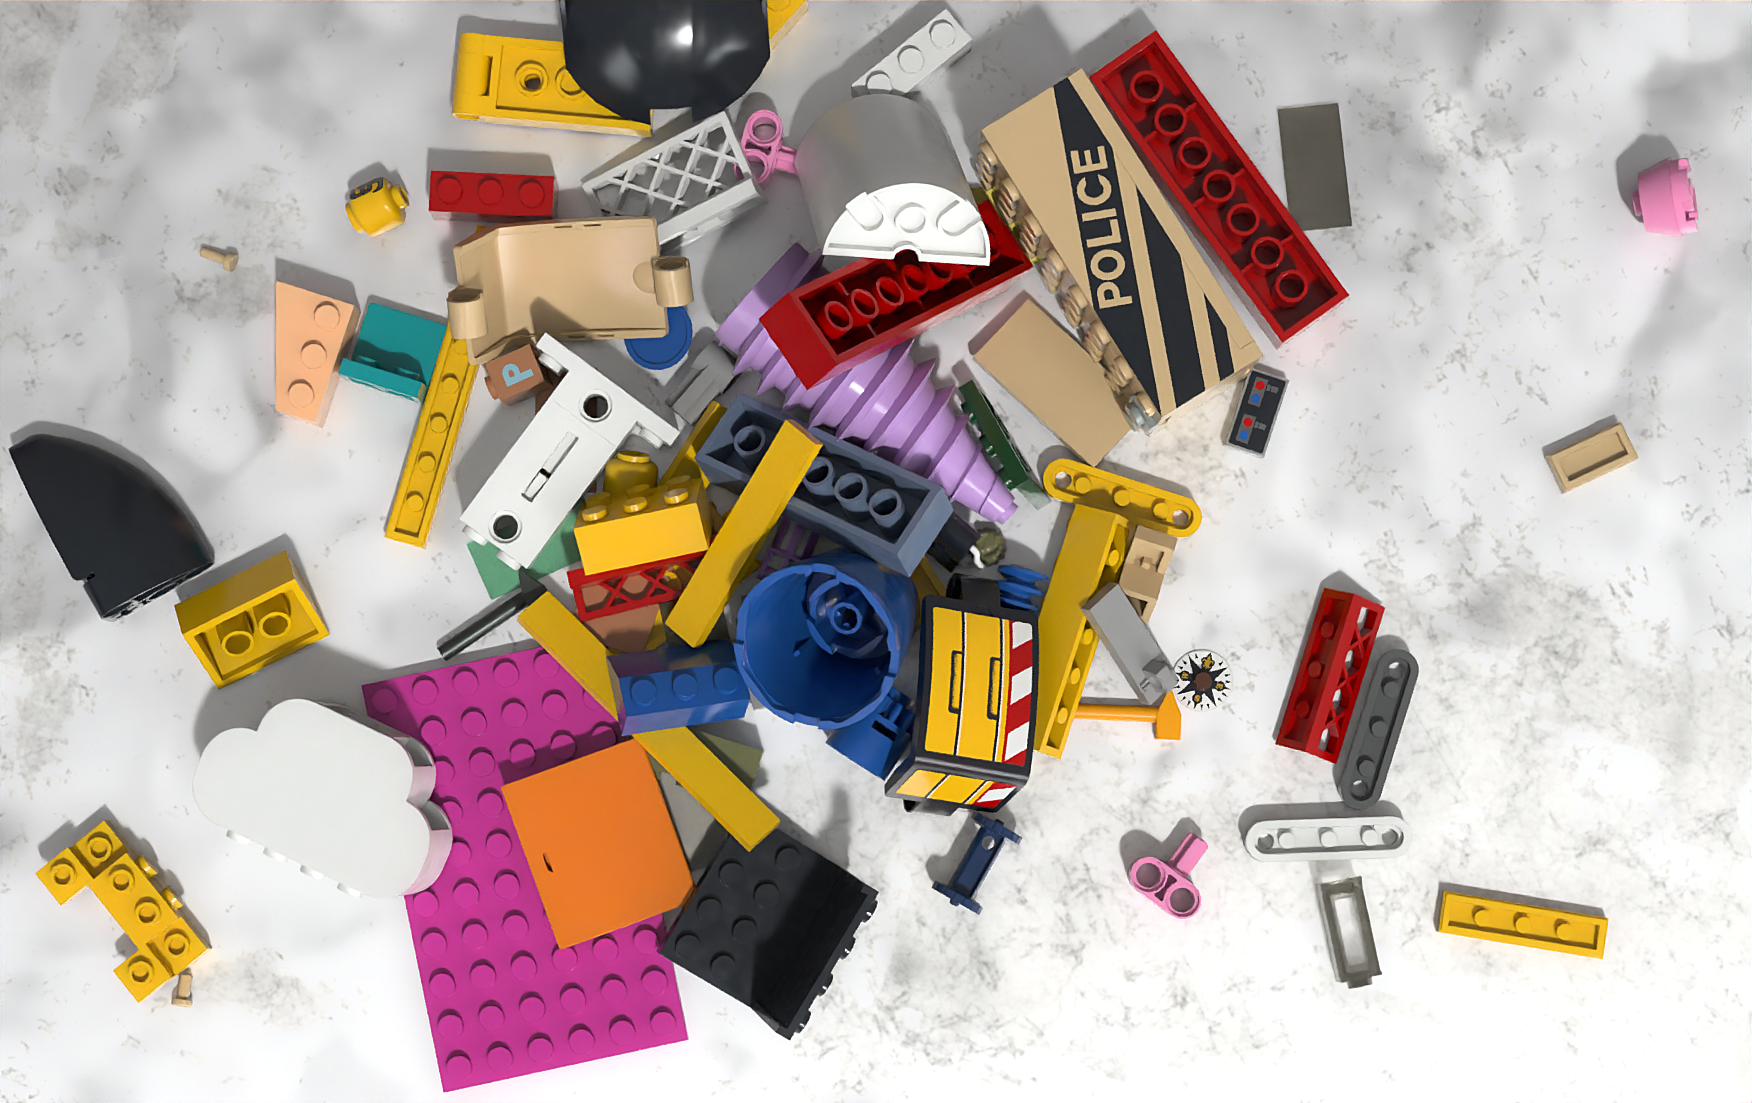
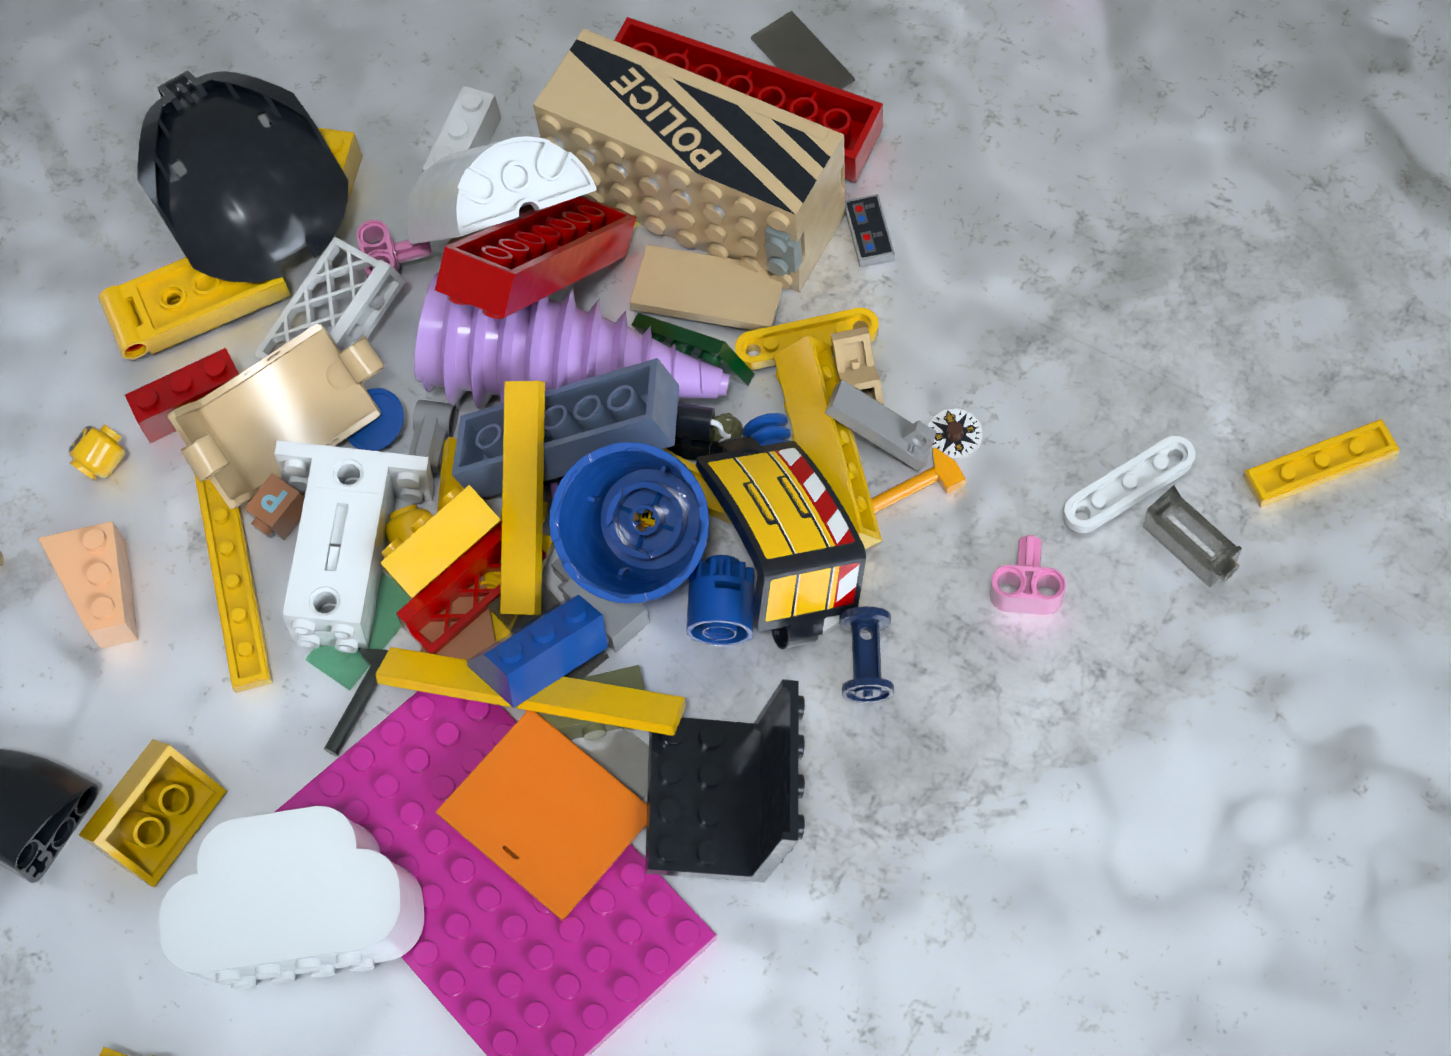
camera: 25 degrees left, 20 degrees down
teal bracket [338,303,447,404] -> none
red fence [1275,588,1385,764] -> none
dark grey plate [1338,649,1419,809] -> none
tan tile [1544,421,1639,494] -> none

